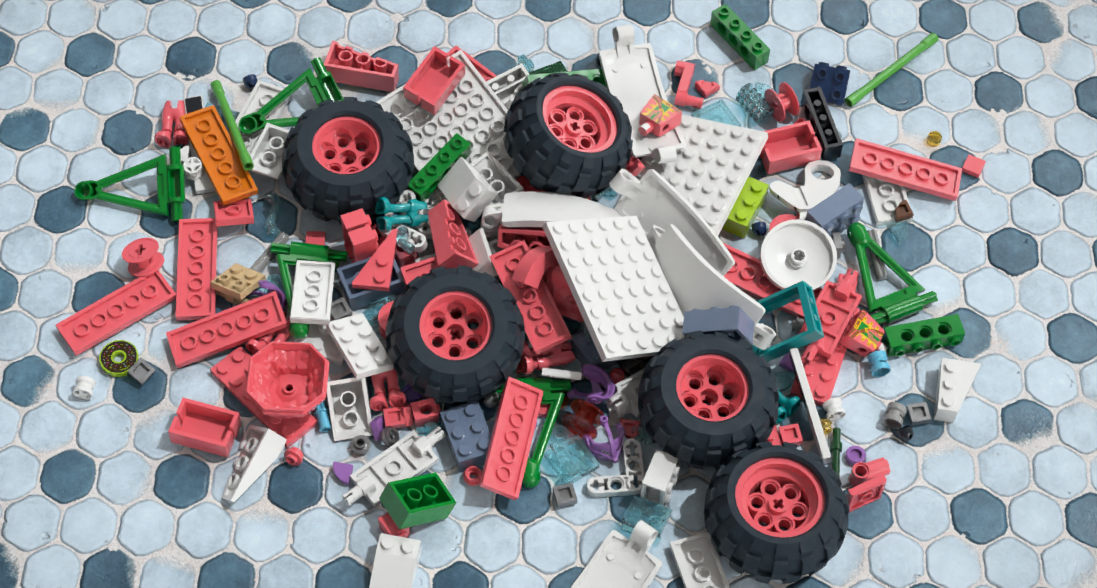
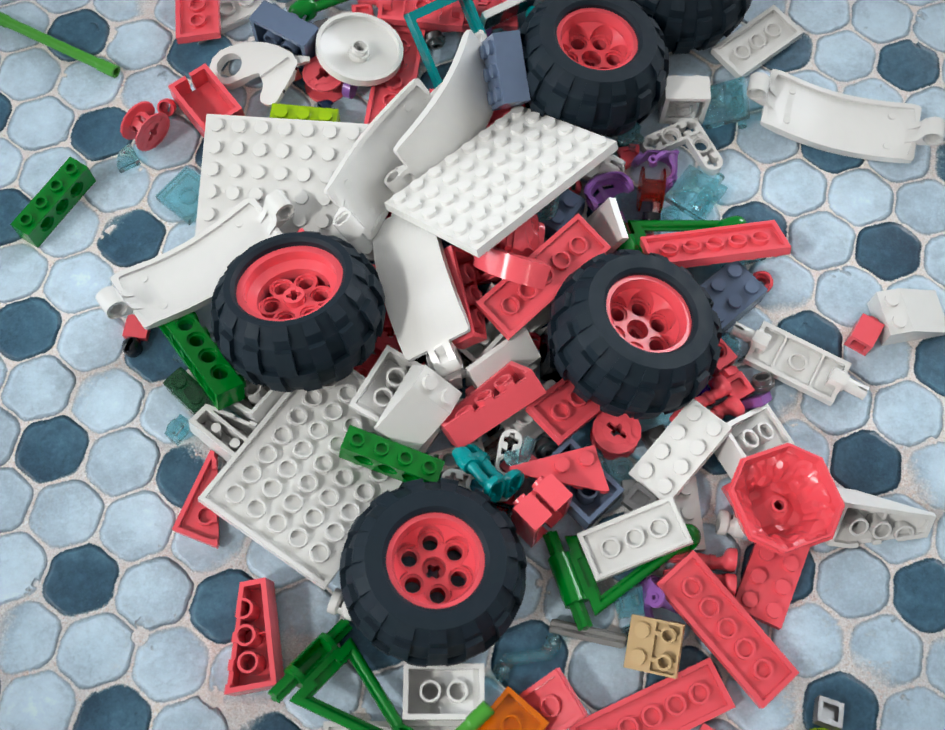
camera: 110 degrees left, 10 degrees up
coral piece [168,397,242,458] -> none
coral plate [284,447,304,466] -> none
coral tile [305,231,326,245] -> none
medium lavender tile [333,462,354,486] -> none
flat silver plate [351,435,371,455] -> none
green brick [379,472,457,529] -> none
coral piece [403,46,466,115] -> none
flat silver plate [553,482,578,508] -> none
coral torso [638,94,682,137] -> none
coral beam [674,60,704,109] -> none
coral tile [695,80,720,98] -> none
clear light blue piece [736,83,774,123] -> none
black brick [801,87,843,161] -> none
dark blue bracket [810,62,850,105] -> none

